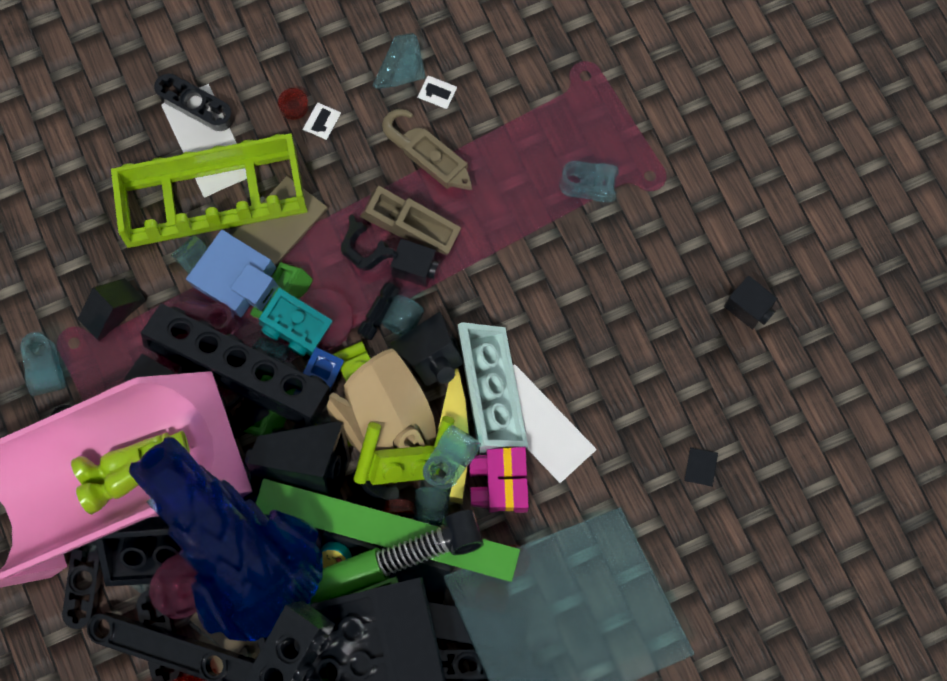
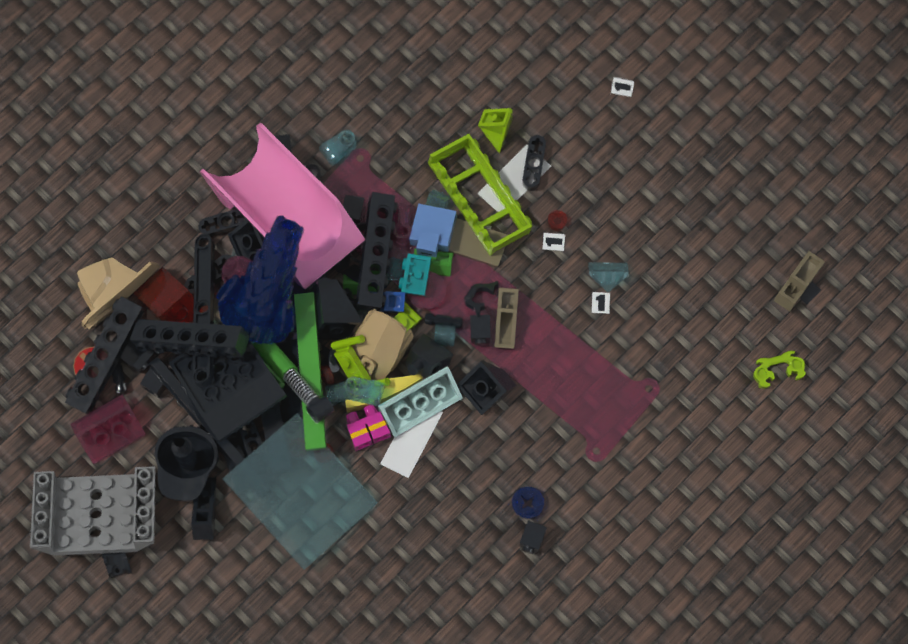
camera: 70 degrees right, 0 degrees up
lime piece [71,431,190,514] -> none
black slope [78,278,146,341] -> none
tile [317,542,352,569] -> none
dark tan plate [382,109,472,190] -> none
clear light blue piece [559,161,619,202] -> none
black sticker [684,447,718,487] -> none
none -> black slope [457,360,517,415]
none -> lime slope [478,108,513,154]
none -> clear blue gear [512,487,544,519]

